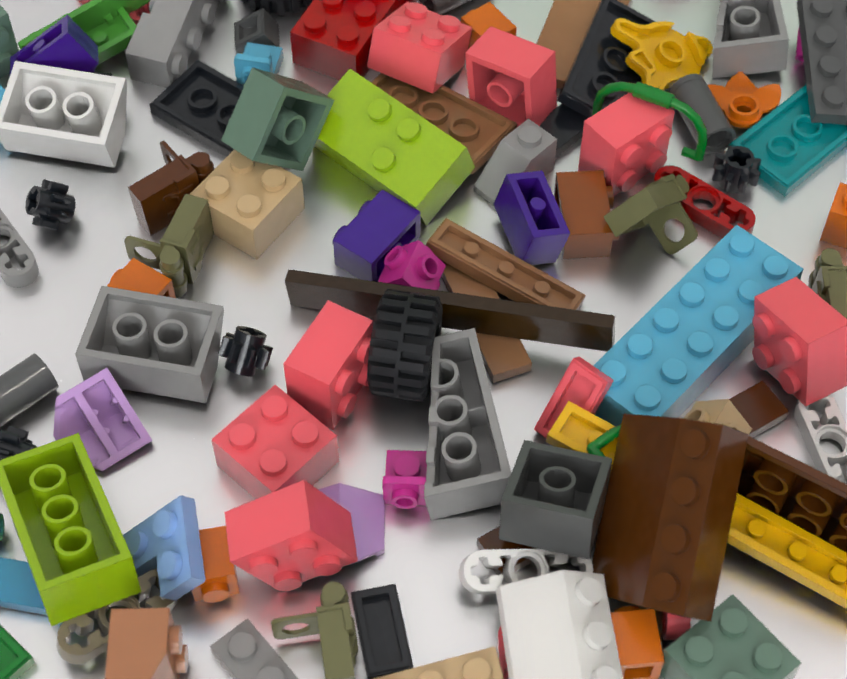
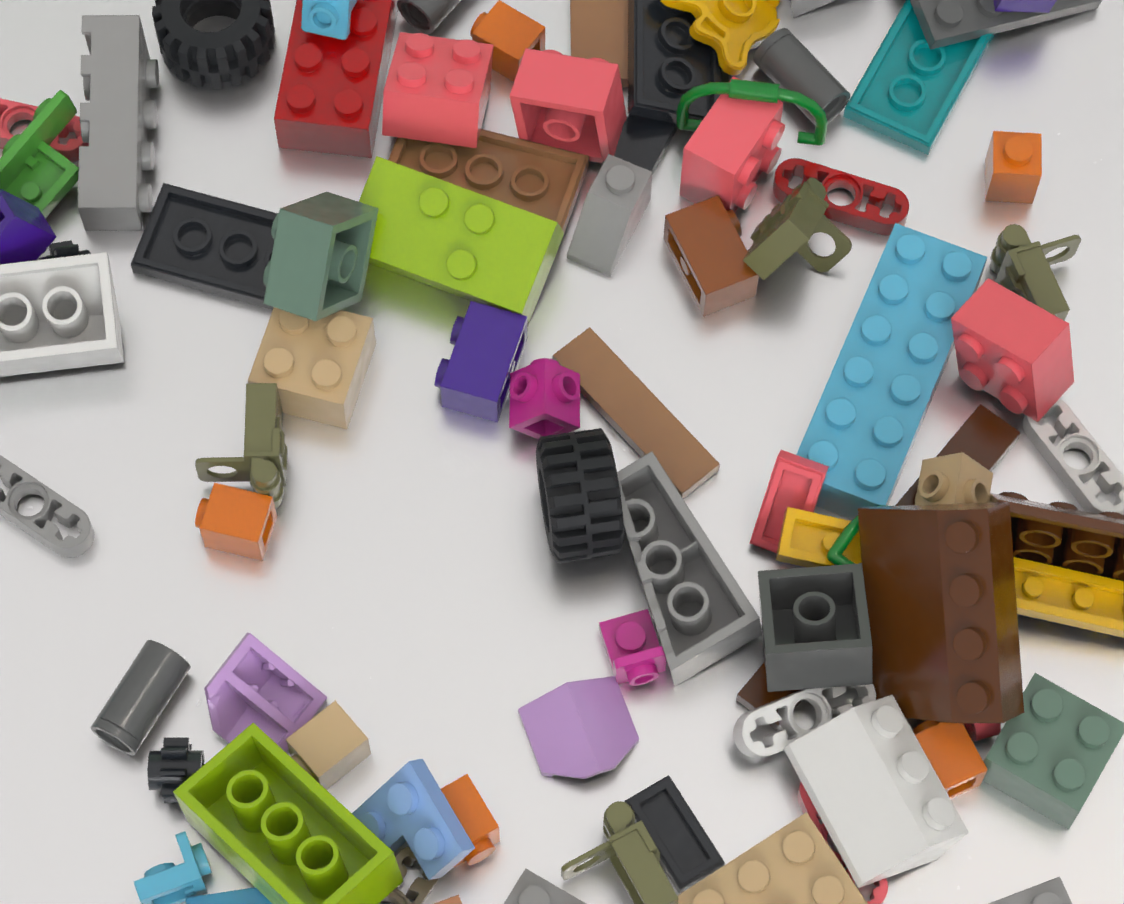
camera: 20 degrees left, 10 degrees up
black gear [25,180,76,230] -> none
light grey slope [75,286,224,403] -> none
reddish brown piece [128,141,215,236] -> none
coral brick [211,385,339,499] -> none
black gear [218,326,273,377] -> none
coral brick [225,480,358,591] -> none
dark grey slope [234,8,280,53] -> none
medium azure bracket [234,42,284,85] -> none
coral brick [283,300,373,430] -> none
dark brown tile [284,270,615,352] -> none
medium nougat tile [426,218,586,310] -> none
dark purple brick [493,171,570,265] -> none
orange plate [708,71,781,128] -> none
black gear [712,146,761,194] -> none
none -> tan brick [286,700,371,790]

